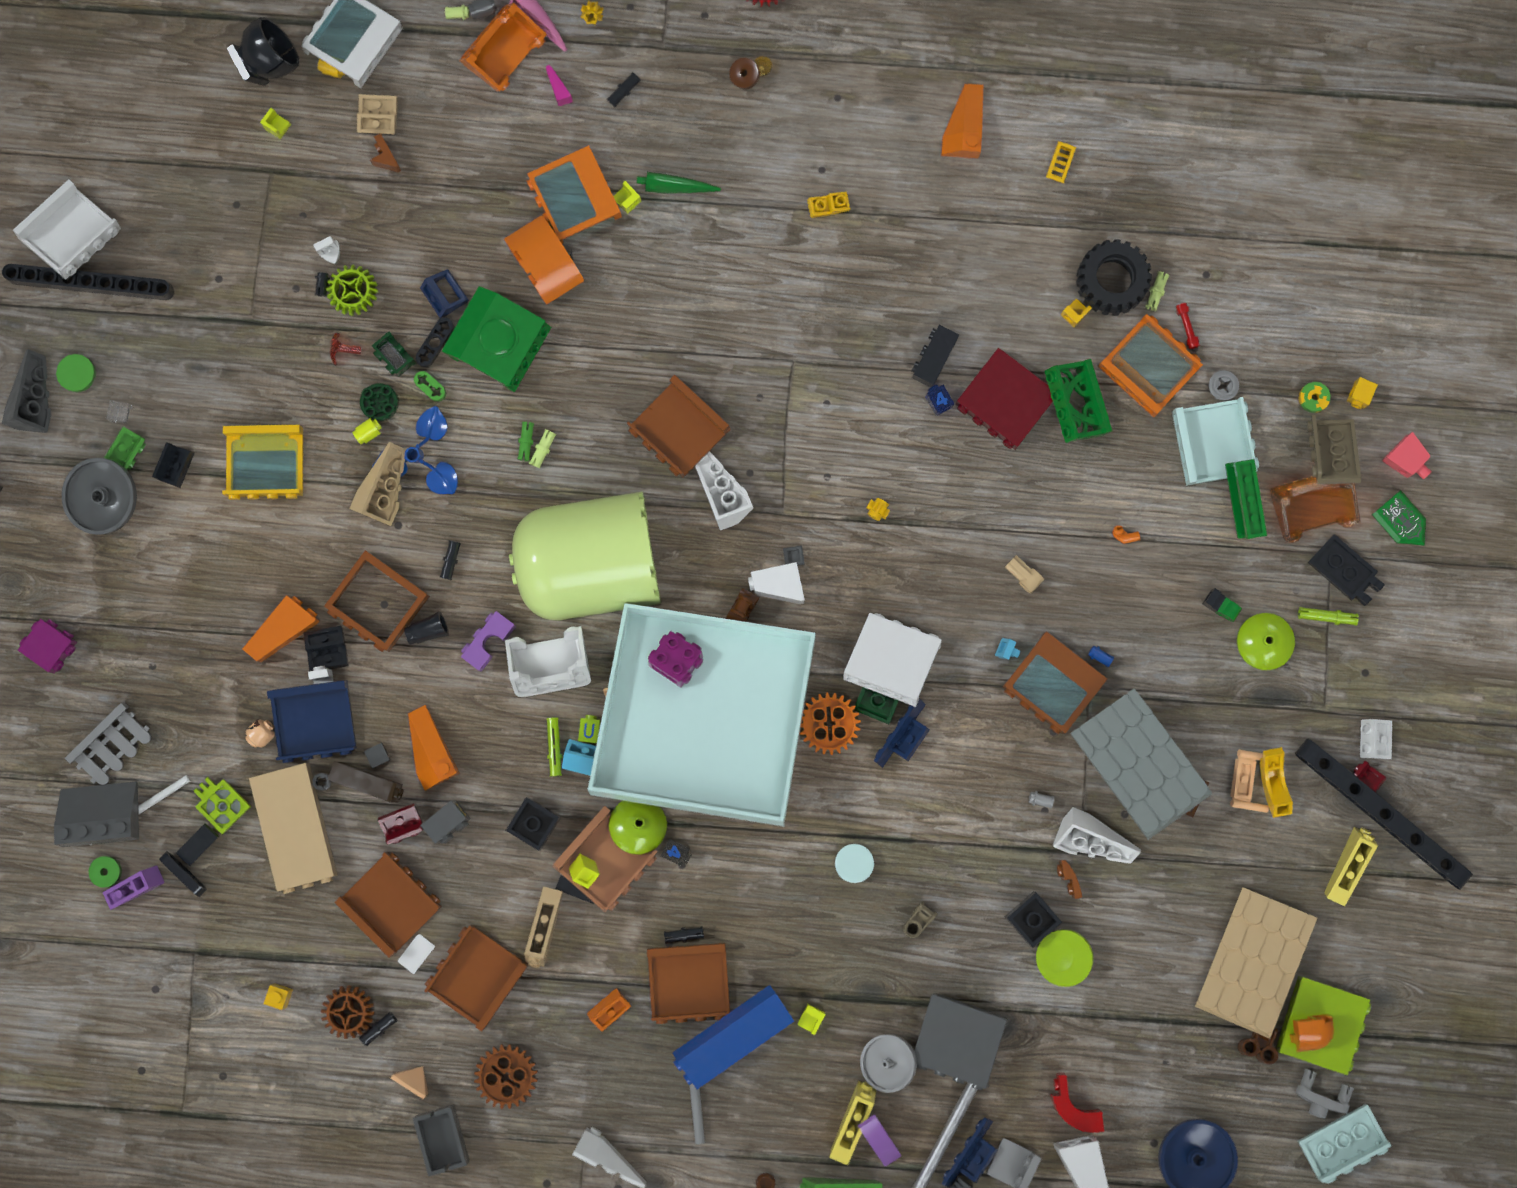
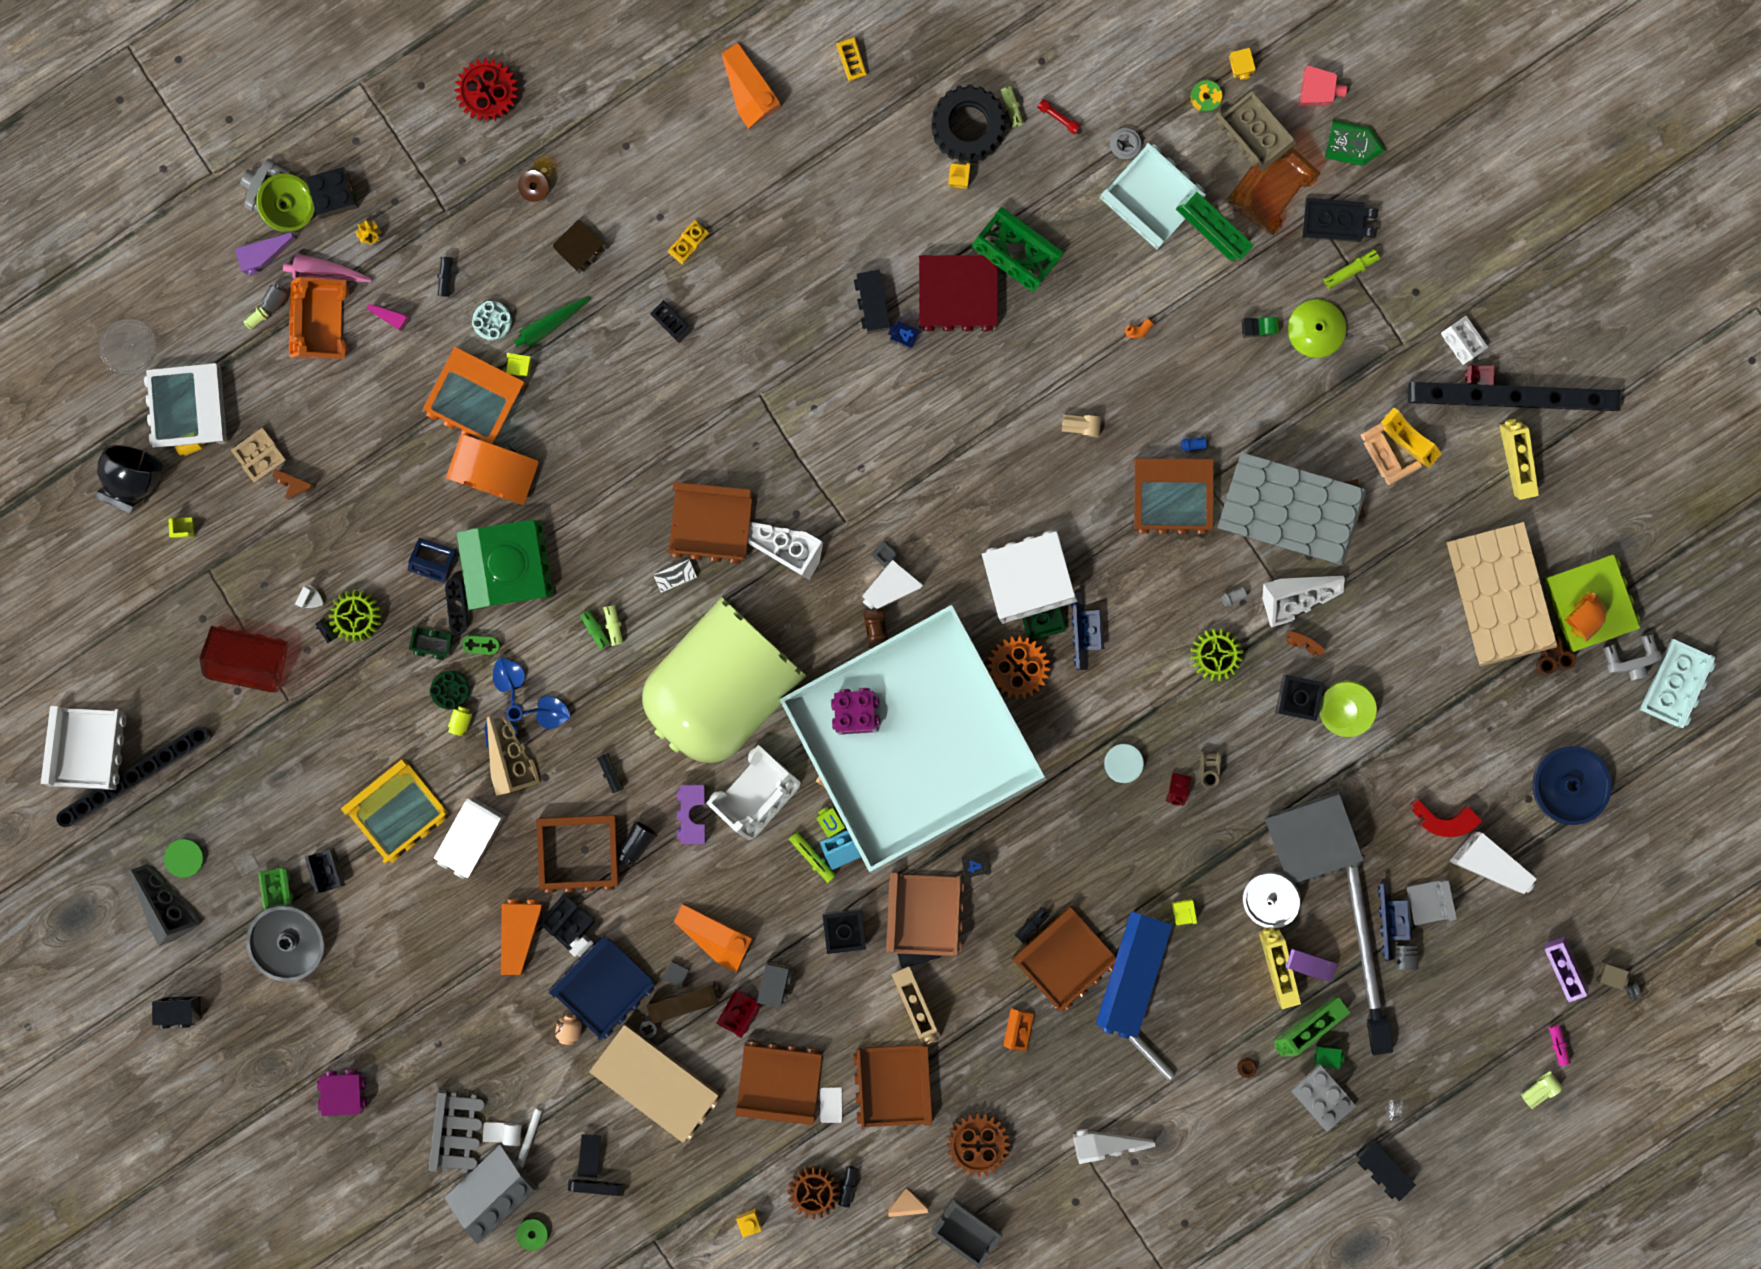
camera: 35 degrees left, 5 degrees up
medium lavender slope [102,865,165,910] -> none
lime piece [193,777,252,834] -> none
clear red plant [330,333,361,366] -> none
neon yellow panel [569,854,600,889] -> none
lime dish [609,801,667,855] -> none
yellow gear [866,498,890,521] -> none
medium azure tile [995,638,1021,660] -> none
clear light blue panel [1098,314,1203,417] -> none
none -> clear red windscreen [199,626,288,693]
none -> white slope [434,797,506,879]
none -> light aqua tile [472,301,512,341]
none -> white panel [483,1122,522,1146]
none -> dark brown bracket [553,220,607,274]
none -> black slope [650,300,692,343]
none -> tile [654,560,697,593]
none -> dark red bracket [1166,772,1191,806]
none -> lime gear [1190,629,1243,681]

